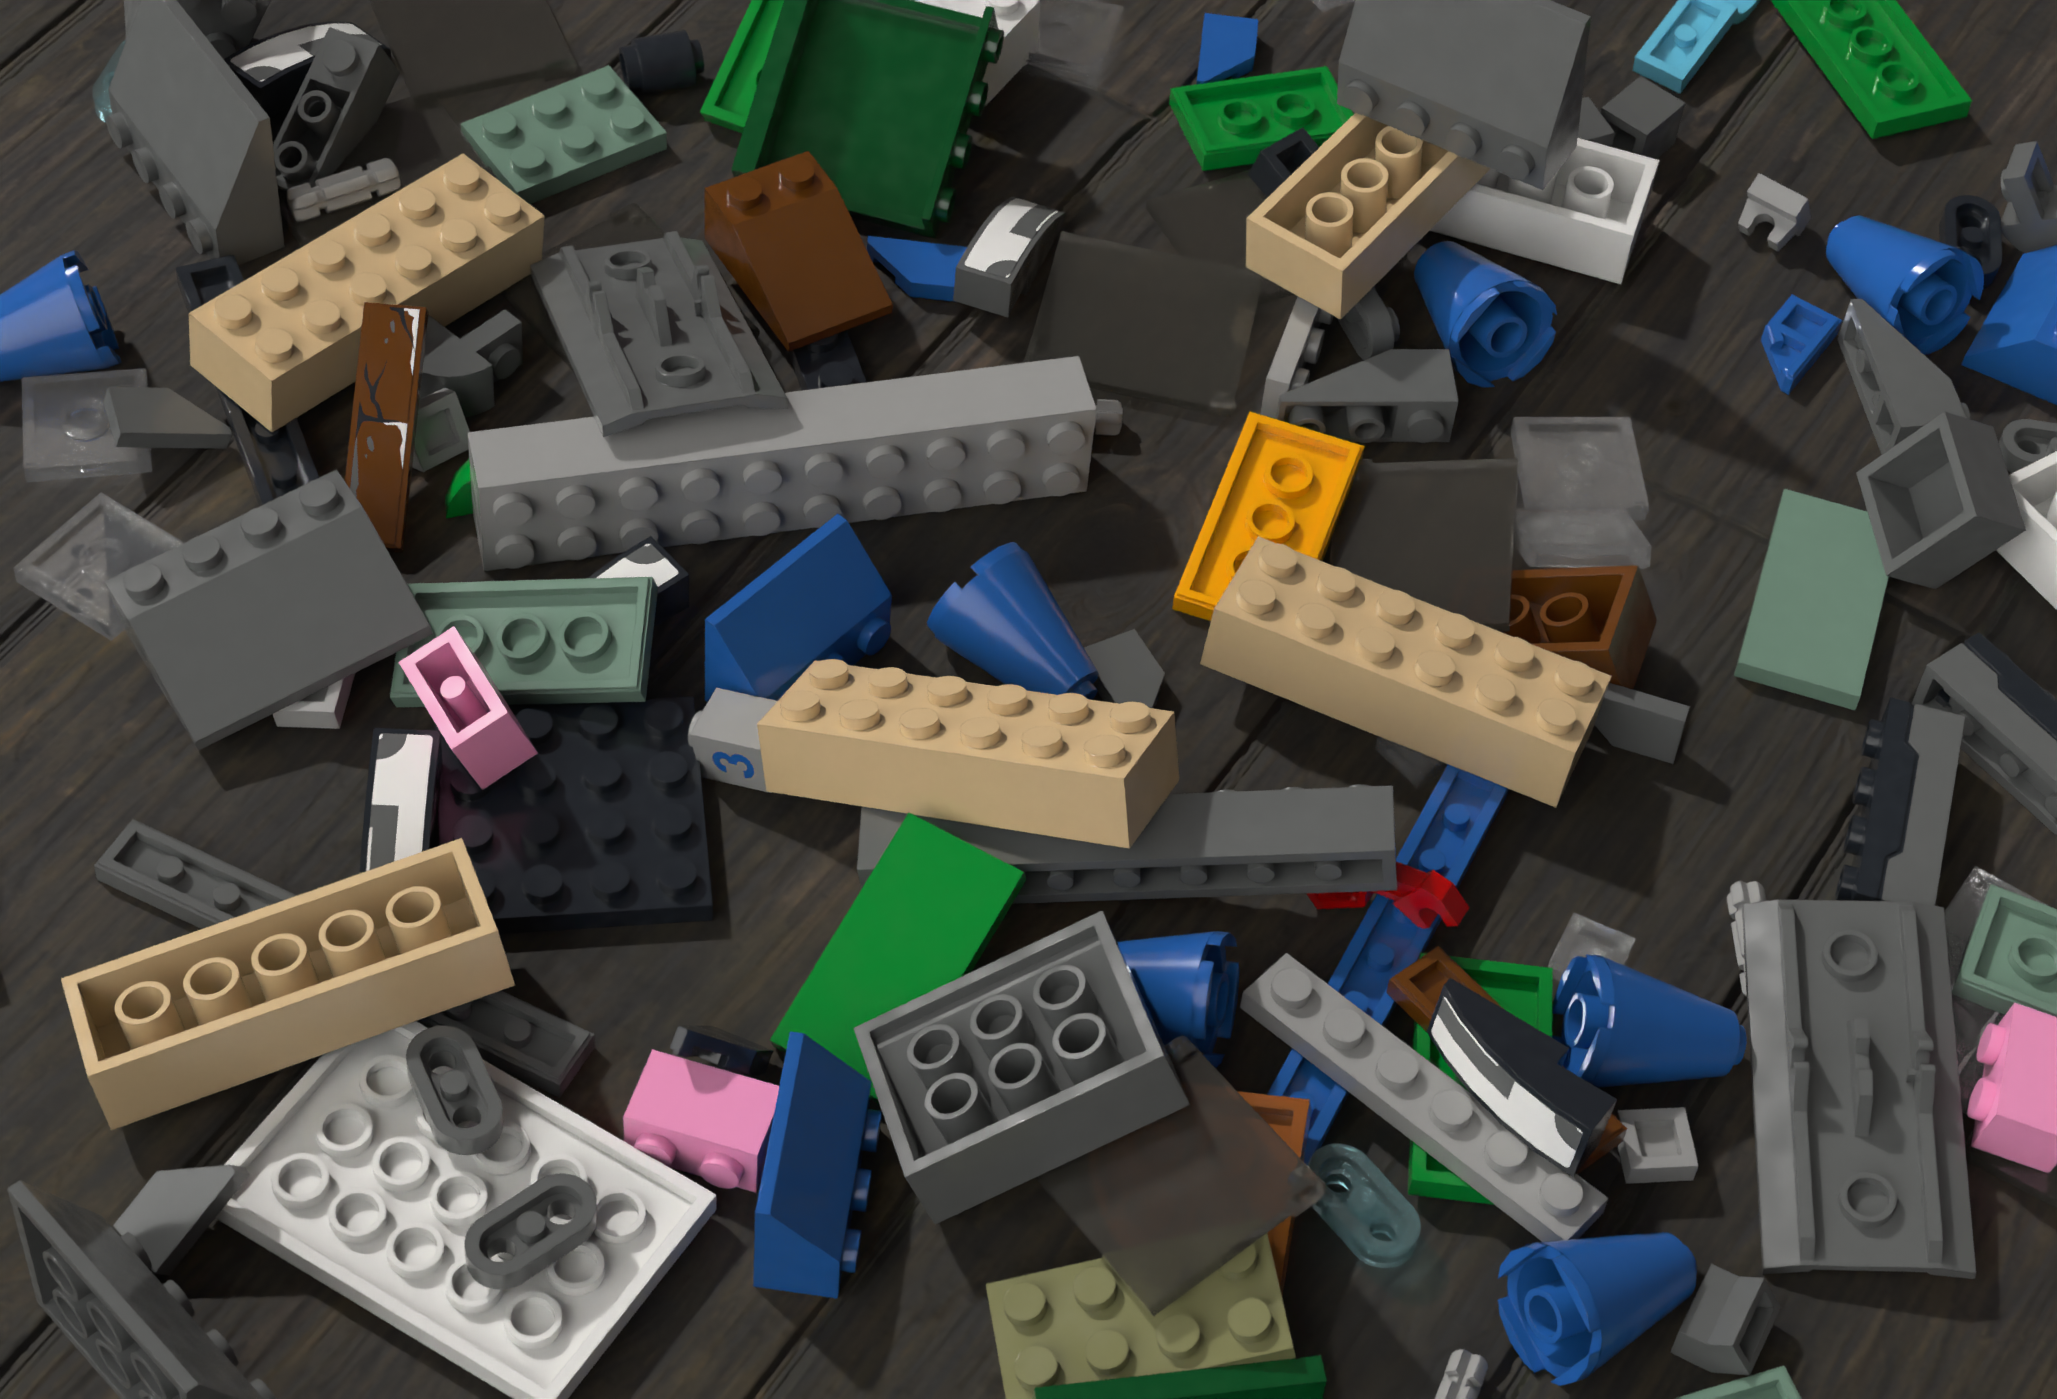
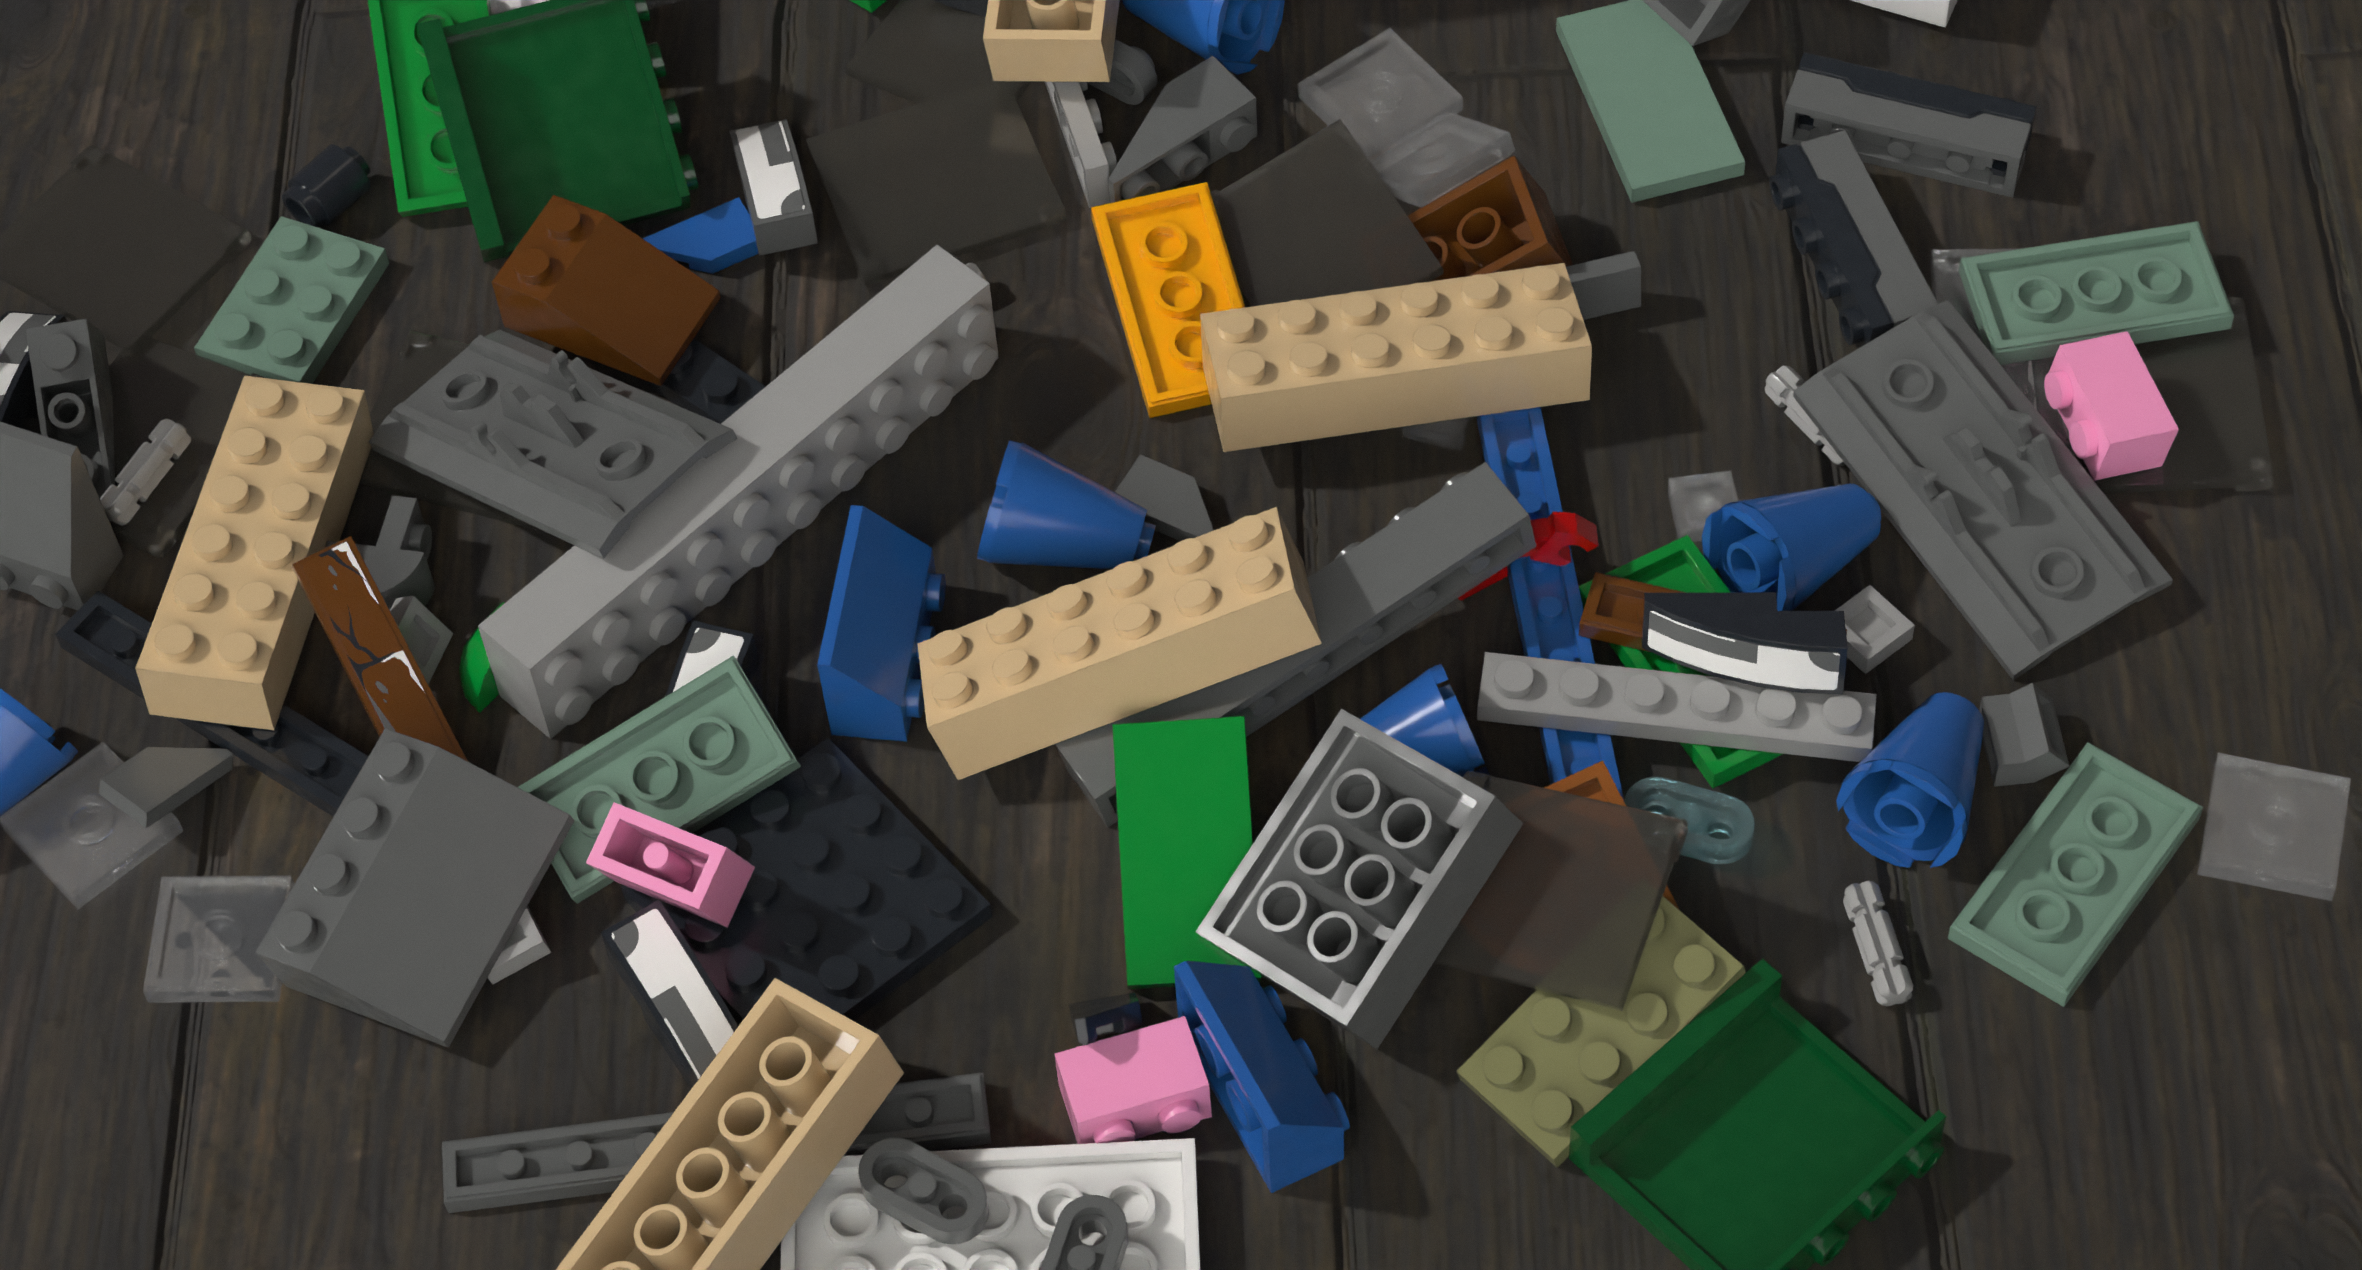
camera: 25 degrees left, 5 degrees up
light grey brick [688,688,777,793] -> none

